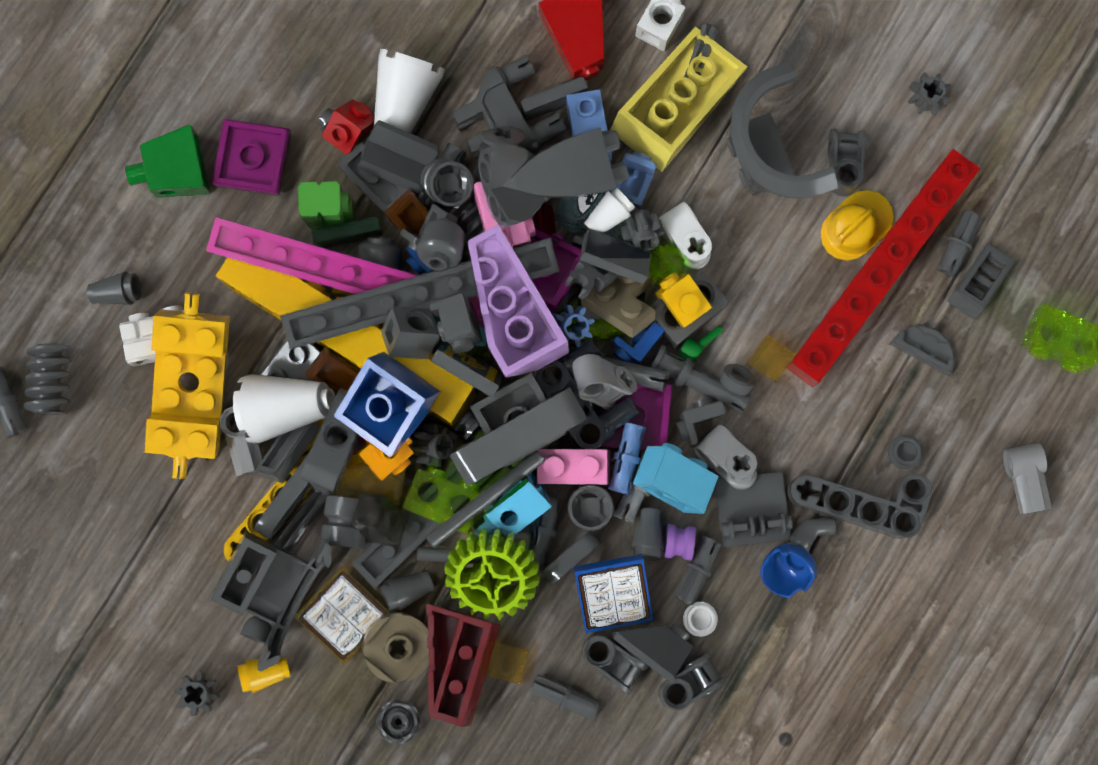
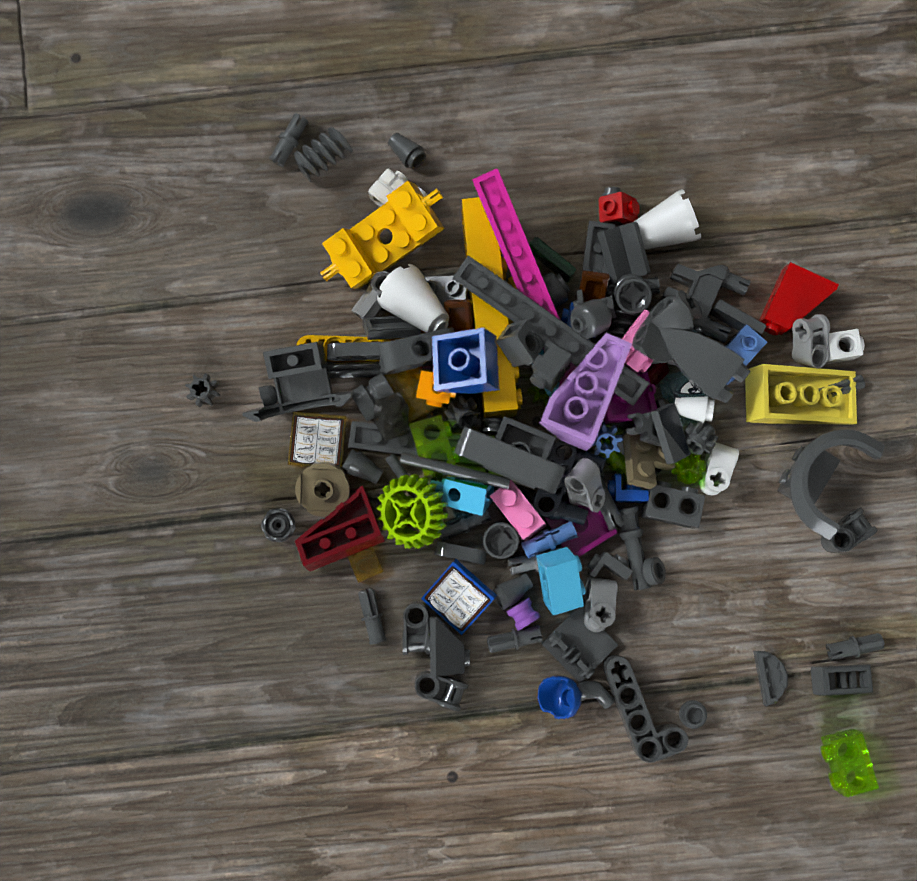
camera: 50 degrees right, 0 degrees up
green torso [125,125,210,197] -> none
magenta plate [212,119,291,196] -> none
yellow cone [237,657,290,694] -> none
bright green brick [298,181,354,231] -> none
dark grey tile [432,342,504,397] -> none
medium blue bracket [610,152,657,209] -> none
yellow bracket [655,272,712,328] -> none
green hand [679,325,724,361] -> none
white plate [683,602,718,637] -> none
clear yellow tile [747,335,795,382] -> none
red brick [786,148,981,388] -> none
yellow piece [820,190,894,261] -> none
light grey piece [1003,443,1052,514] -> none
none -> light grey piece [792,314,830,368]

